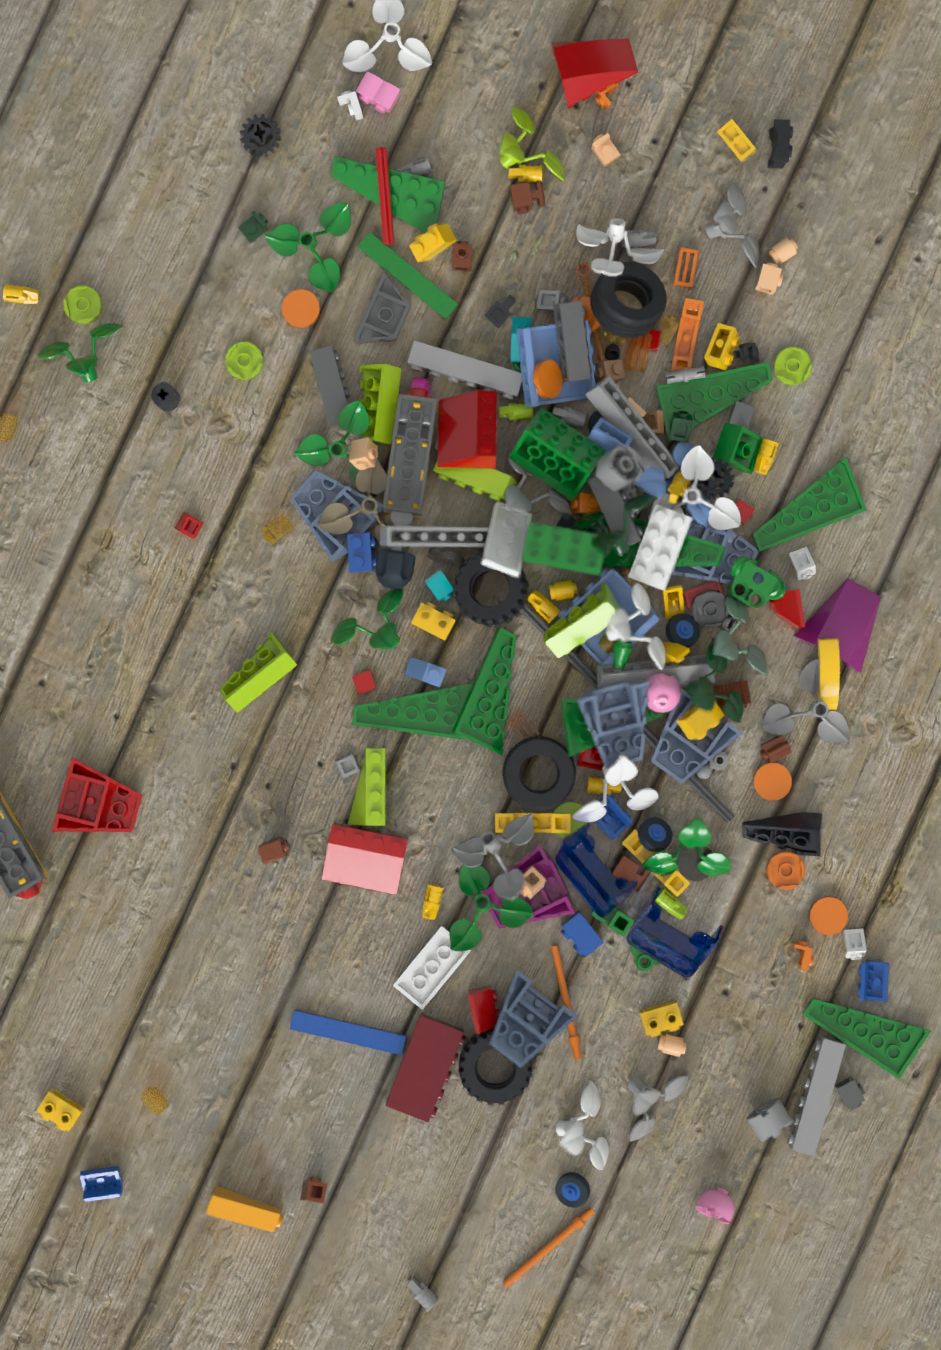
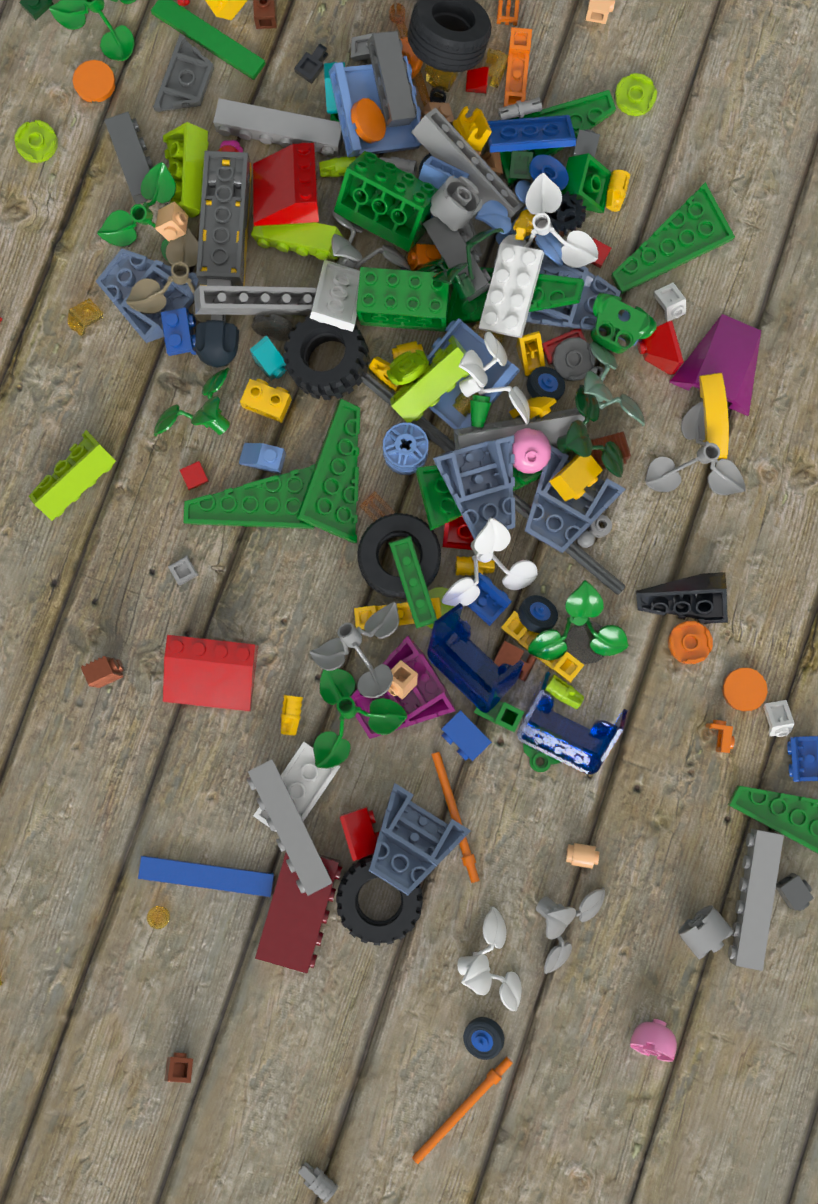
camera: 10 degrees left, 5 degrees down
light orange slope [206,1186,283,1233] -> none
lime wedge [348,748,386,826] -> none
clear orange tile [624,333,652,373] -> none
yellow brick [639,1000,684,1037] -> none
yellow brick [704,323,740,371] -> none
black plate [733,343,760,364] -> none
orange tile [753,763,792,801] -> none
copper brick [759,735,792,763] -> none
none -> clear yellow plate [147,906,170,929]
none -> light grey brick [247,760,333,896]
none -> medium blue wheel [383,423,428,475]
none -> lime tile [387,350,429,385]
none -> green tile [389,536,438,629]
none -> yellow hinge [453,106,492,152]
none -> blue tile [487,115,576,153]
none -> blue dish [529,155,569,191]

